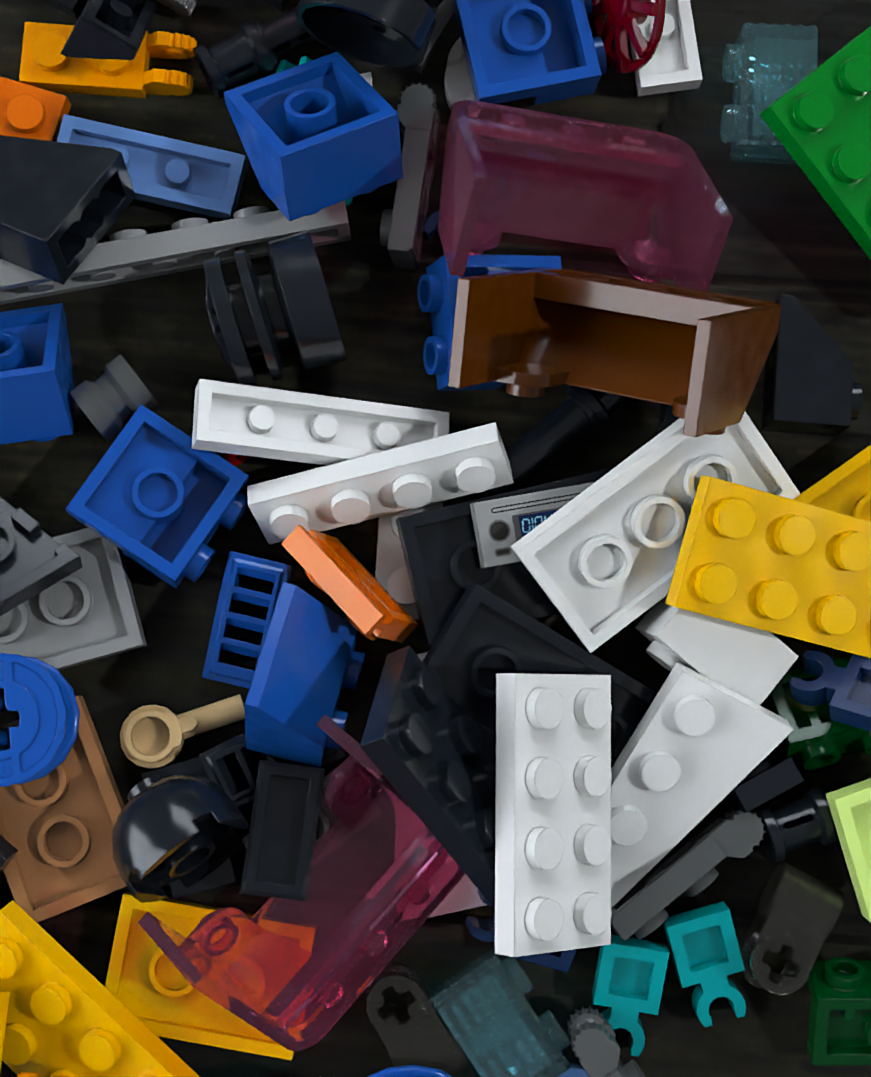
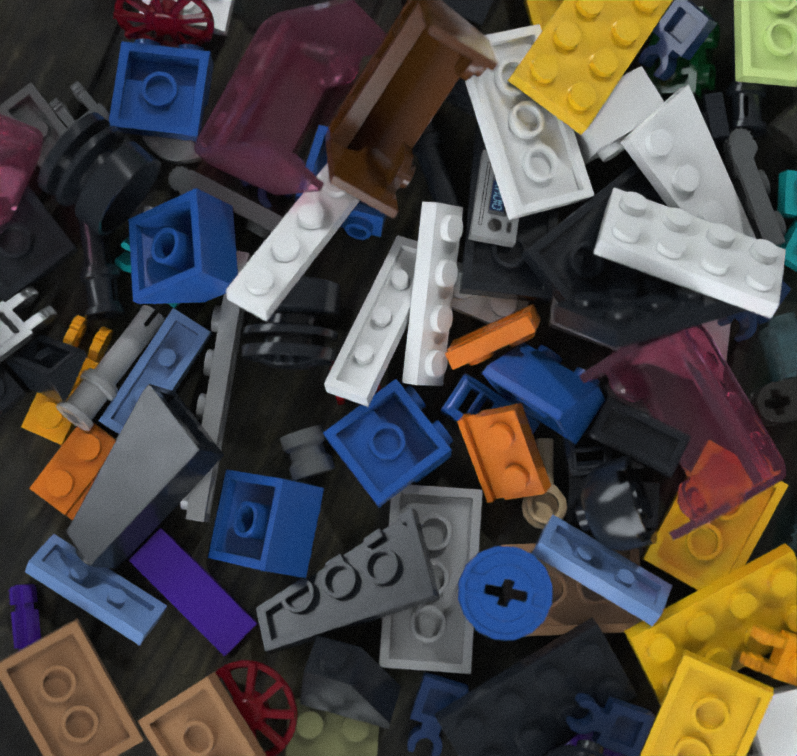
camera: 65 degrees left, 0 degrees up
none -> light grey pin [56,305,165,431]
none -> white plate [226,163,360,321]
none -> orange plate [457,403,551,503]
none -> medium blue plate [531,515,672,626]

